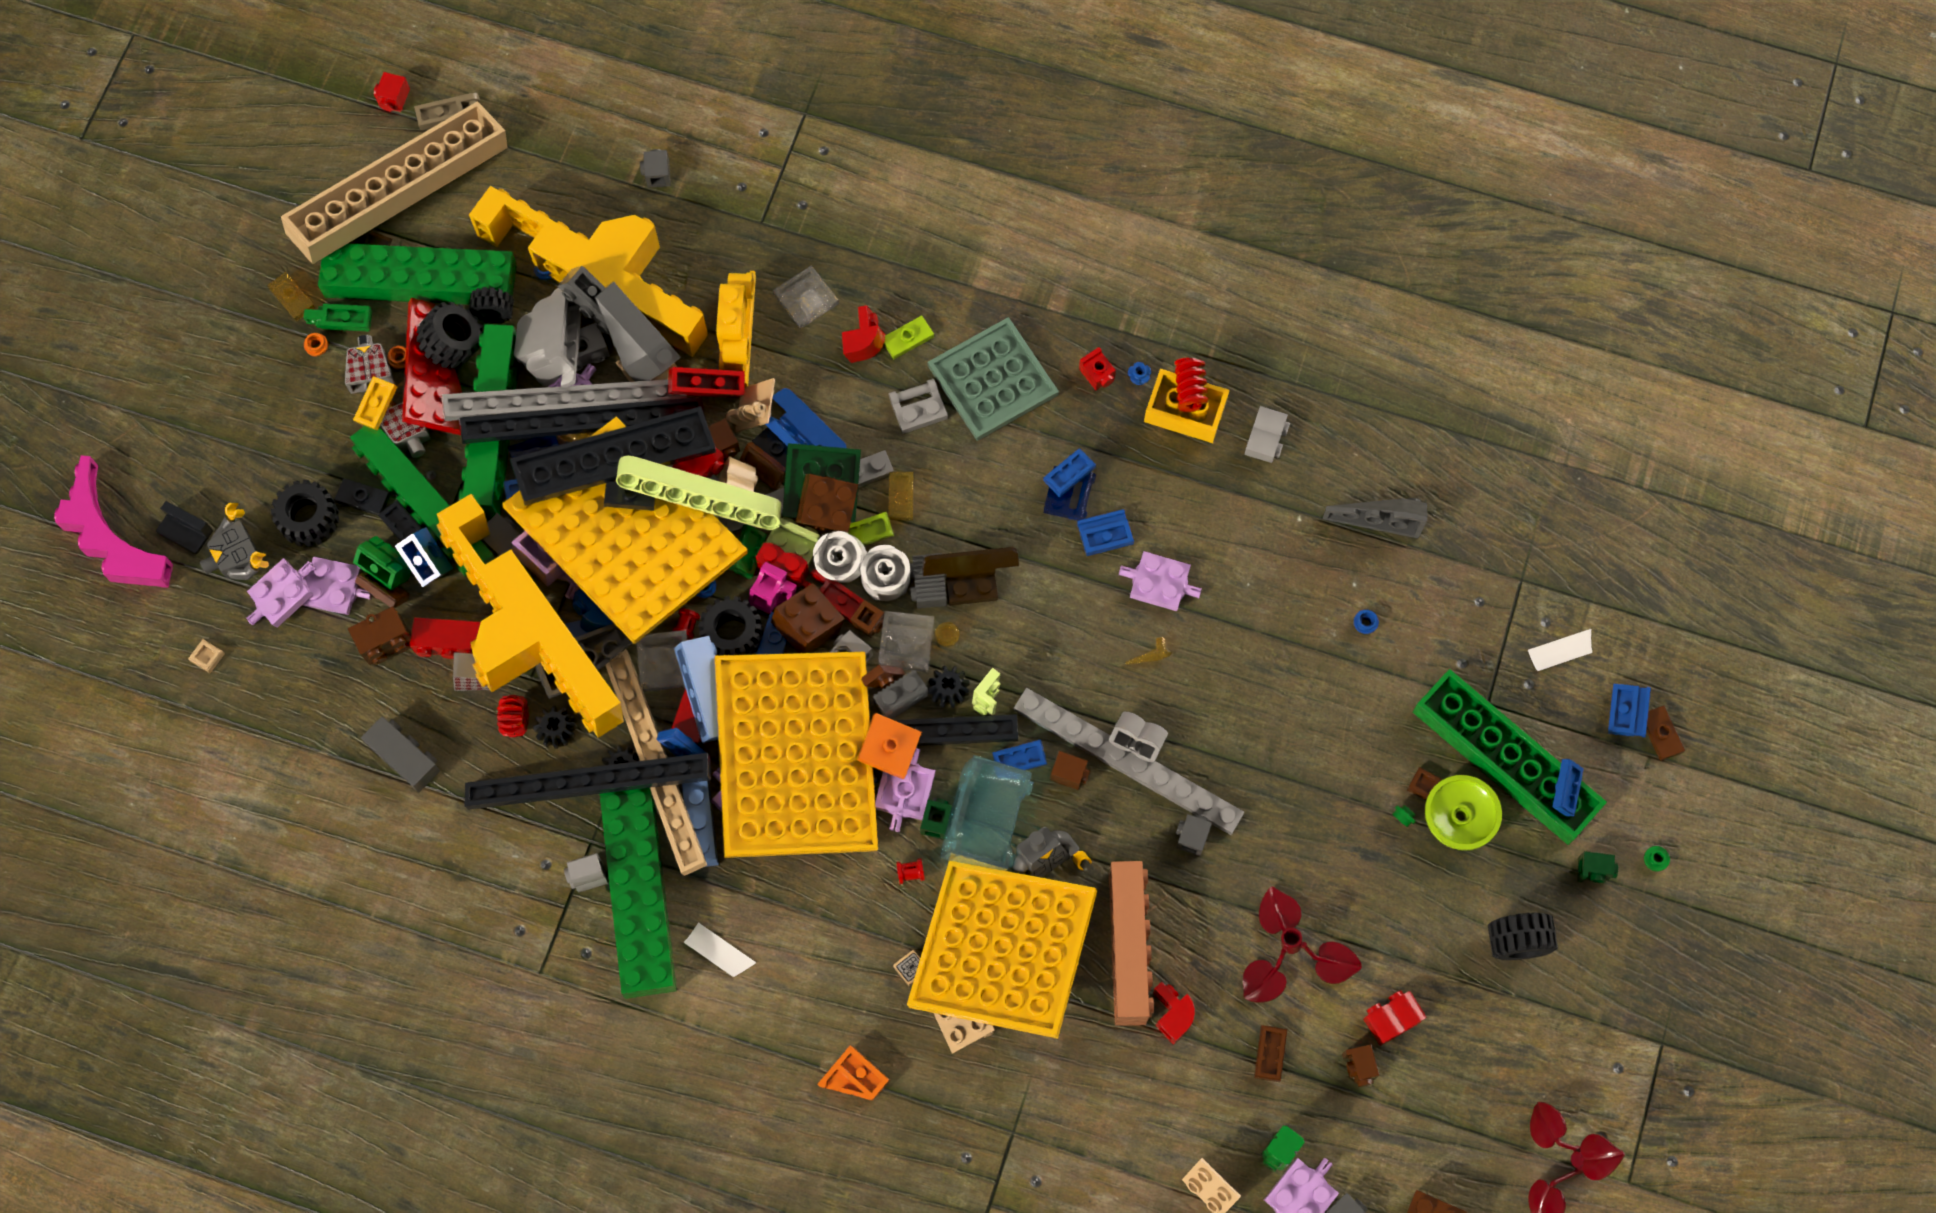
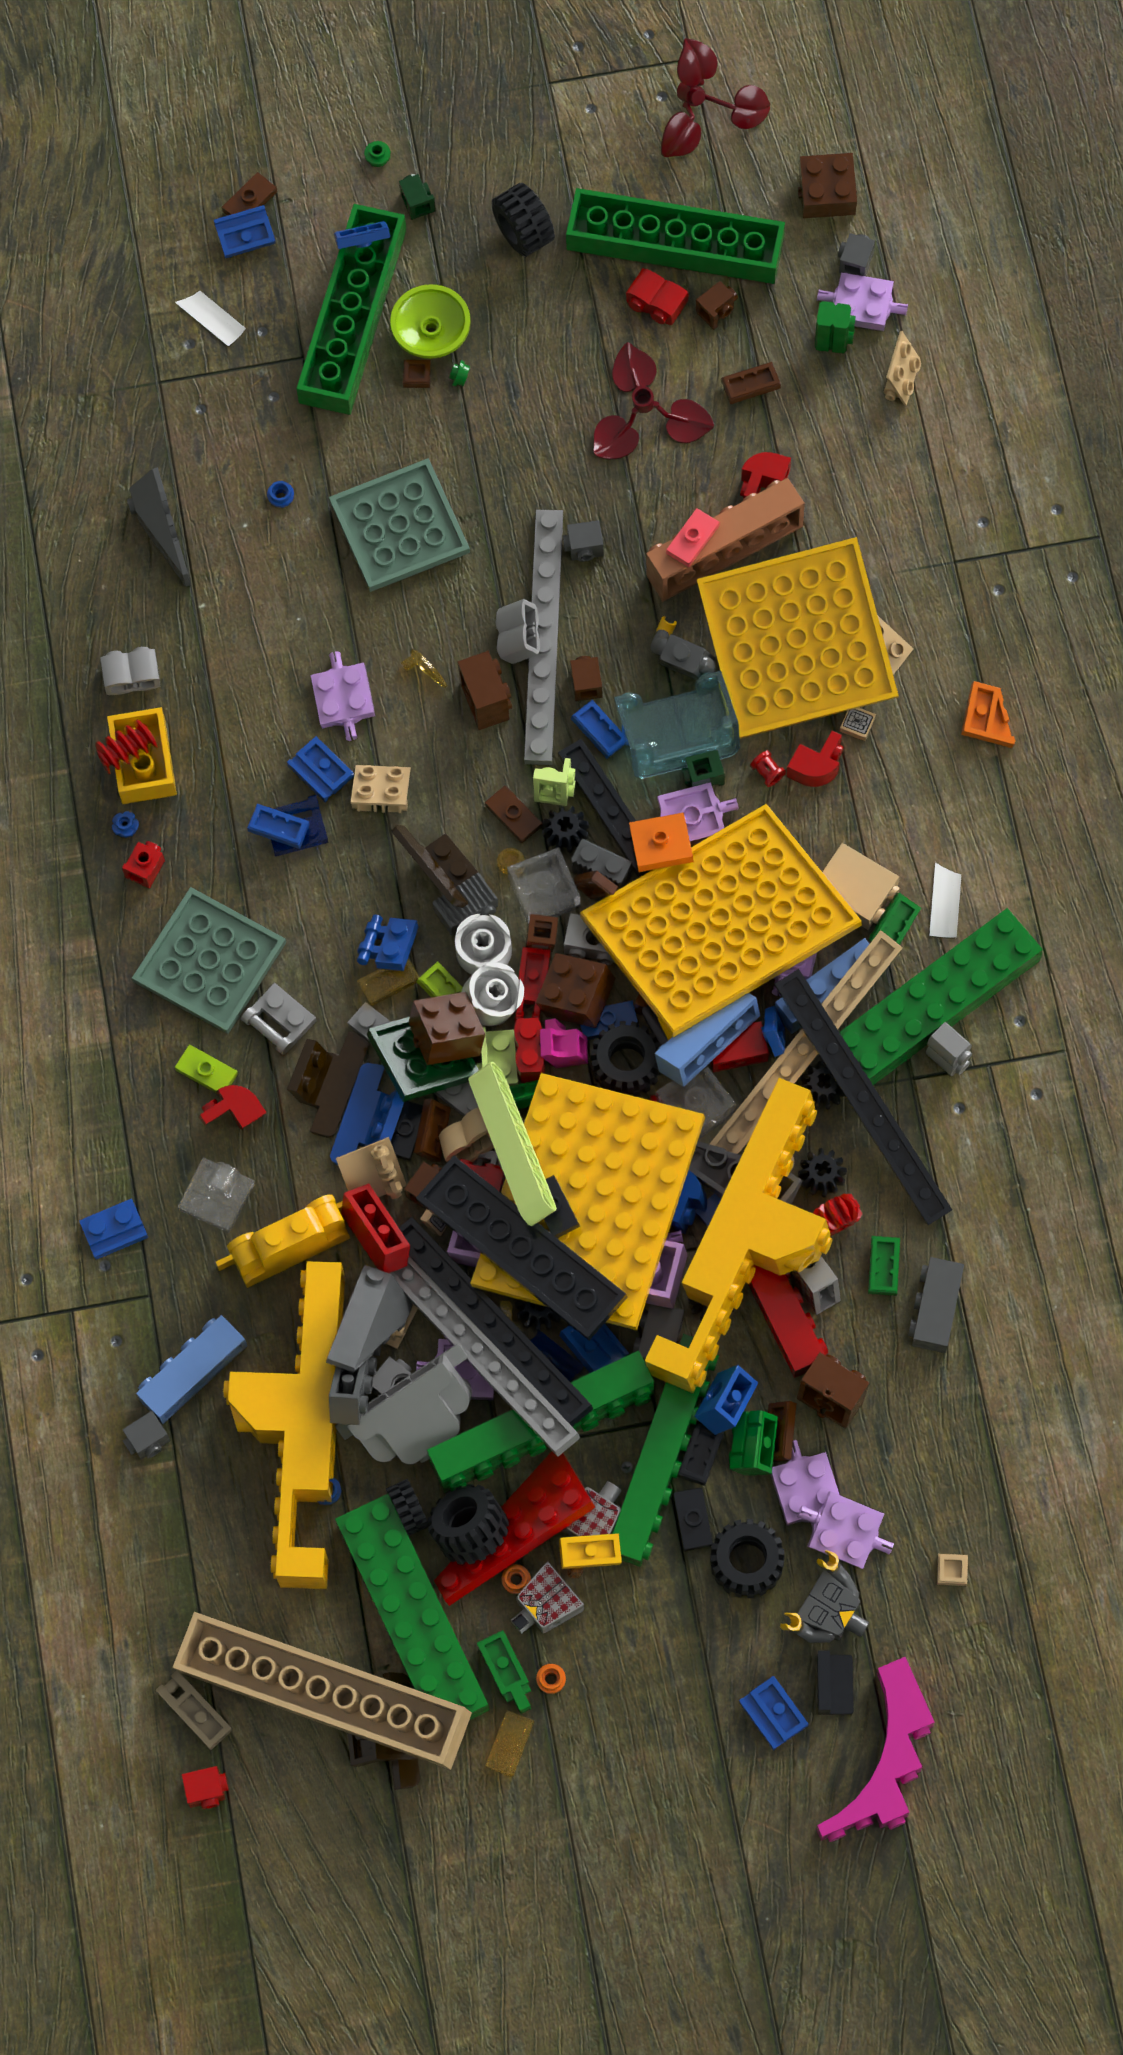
camera: 115 degrees left, 0 degrees up
none -> blue plate [79,1198,148,1260]
none -> medium blue brick [136,1315,247,1424]
none -> dark brown plate [287,1031,369,1138]
none -> sand green plate [329,458,470,592]
none -> tan hinge [351,765,411,813]
none -> blue plate [357,915,419,971]
none -> reddish brown brick [457,651,512,730]
none -> reddish brown plate [485,785,542,844]
none -> green brick [566,188,785,284]
none -> coral plate [666,508,720,567]
none -> blue plate [739,1676,809,1751]
none -> red brick [786,731,844,787]
none -> tan brick [822,843,900,930]
none -> green plate [868,893,921,945]
none -> green plate [868,1236,900,1296]

